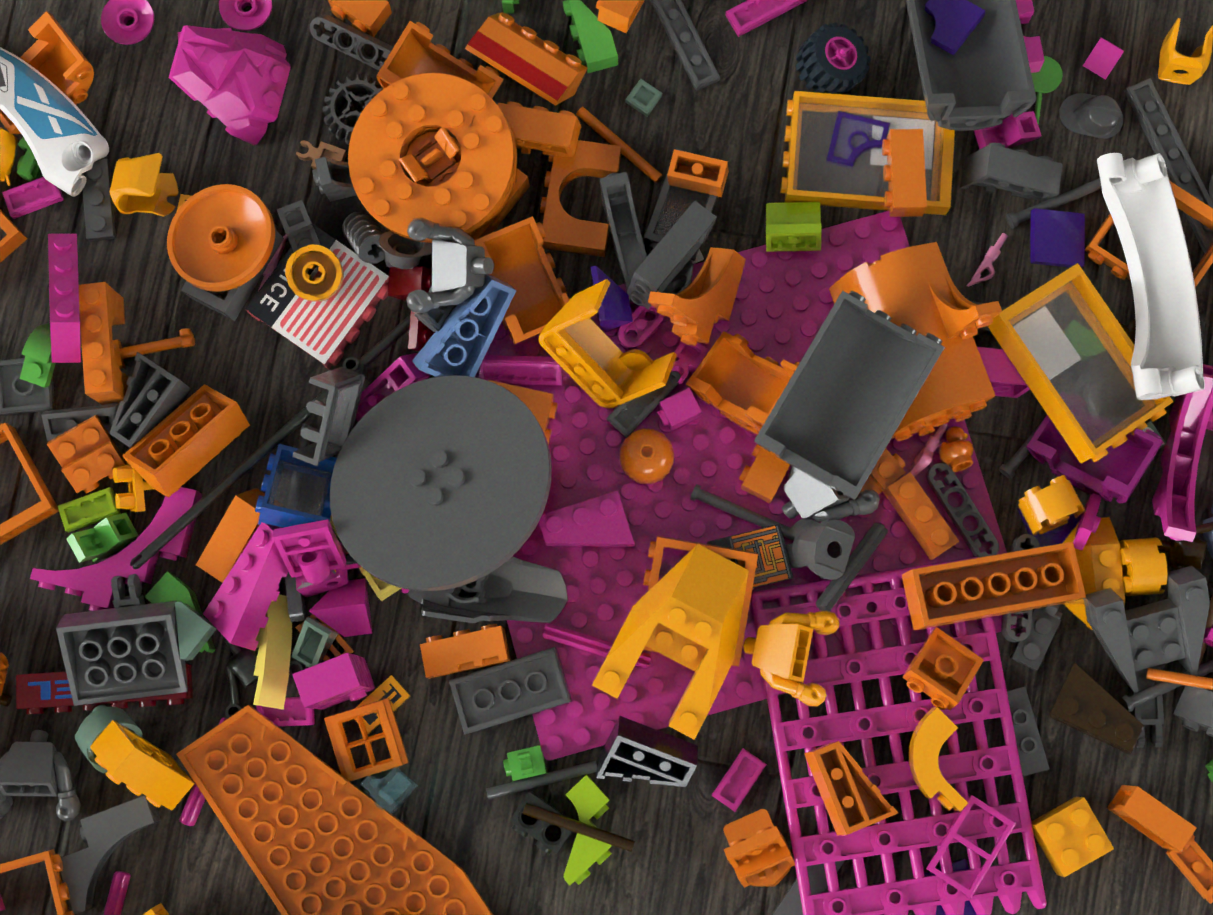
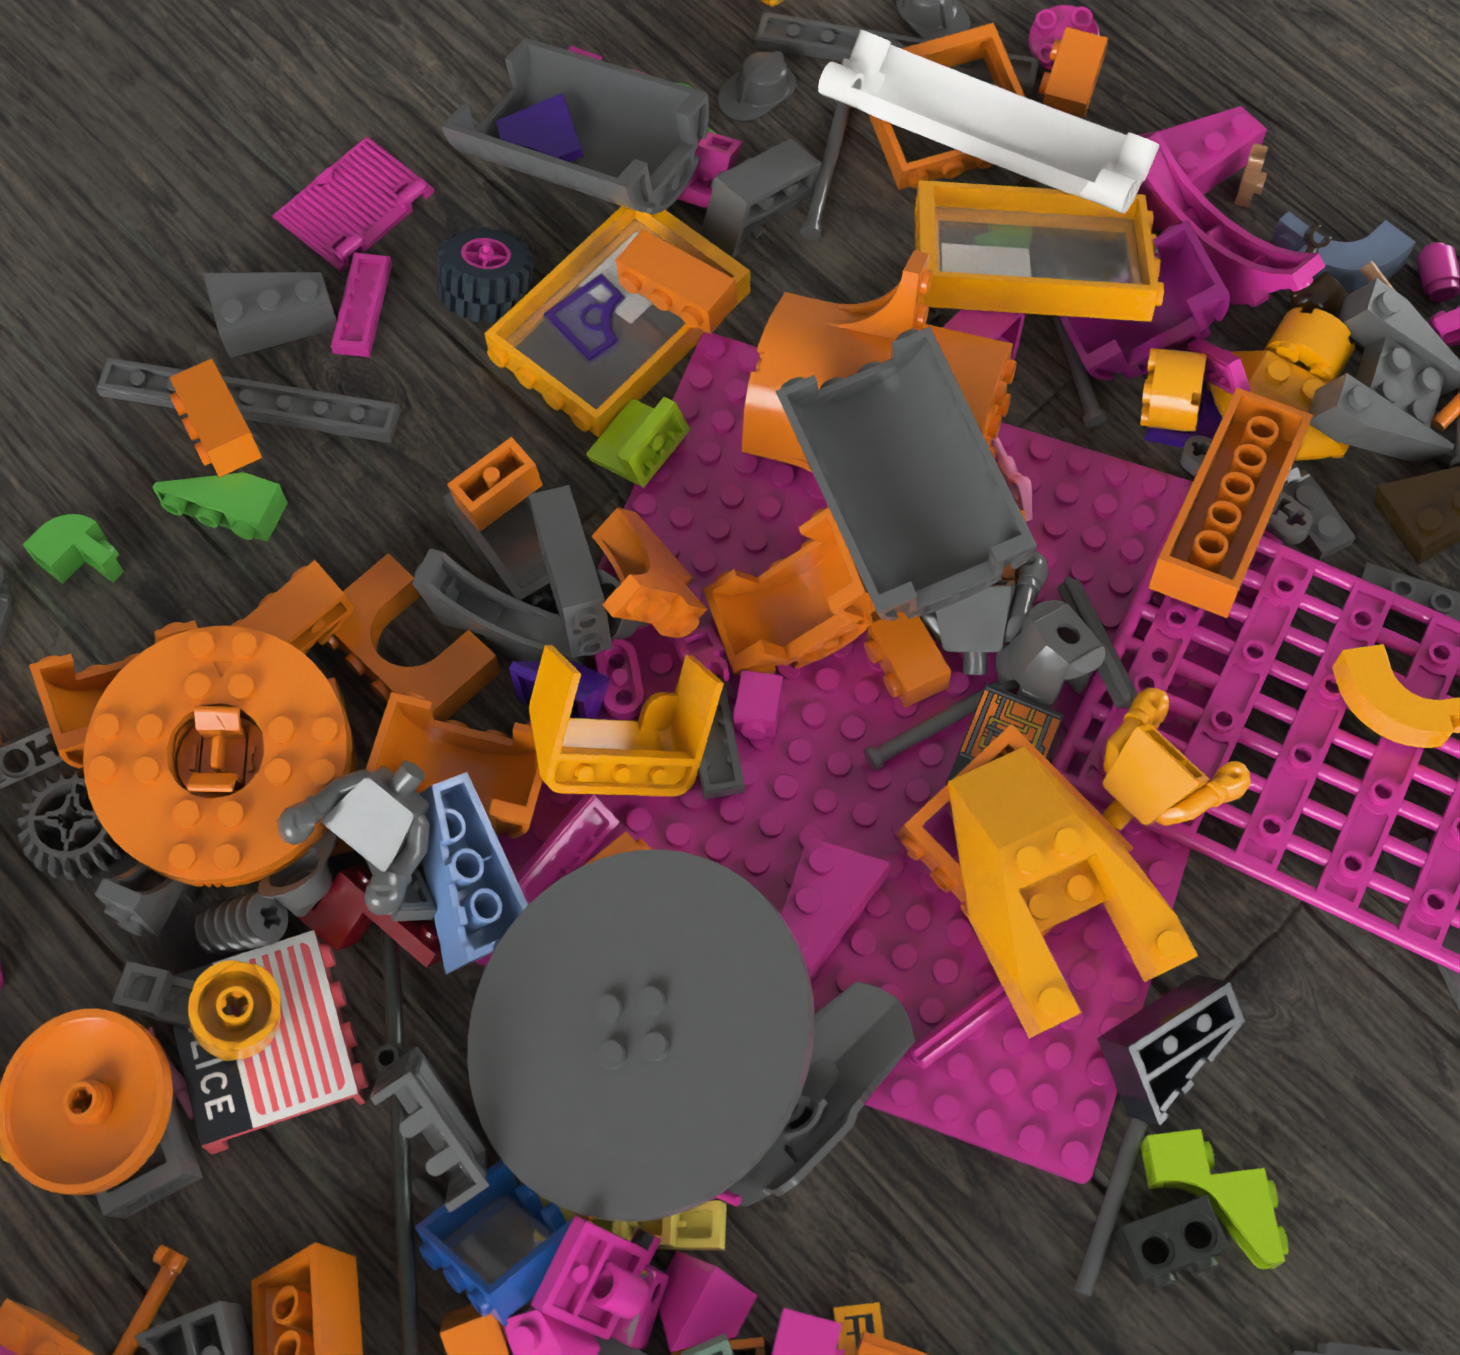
camera: 55 degrees left, 15 degrees down
medium nougat plate [296,140,347,169] -> none
dark pink slope [356,353,431,422] -> none
orange wedge [420,624,511,678] -> none
dark grey tile [449,647,572,735] -> none
orange slope [465,12,588,105] -> none
bright green brick [503,745,547,781] -> none
dark brown bar [523,803,635,852] -> none
orange bar [576,107,663,183] -> none
orange cylinder [619,428,674,484] -> none
sand green tile [625,79,663,117] -> none
dark pink plate [711,748,767,812] -> none
orange piece [723,809,795,888] -> none
orange wedge [804,741,898,835] -> none
orange brick [883,472,959,560] -> none
orange plate [902,627,984,710] -> none
dark grey beam [927,463,999,557] -> none
orange animal [939,426,974,472] -> none
bright pink hand [966,233,1008,287] -> none
dark purple tile [1030,208,1085,268] -> none
dark pink brick [1083,37,1124,80] -> none

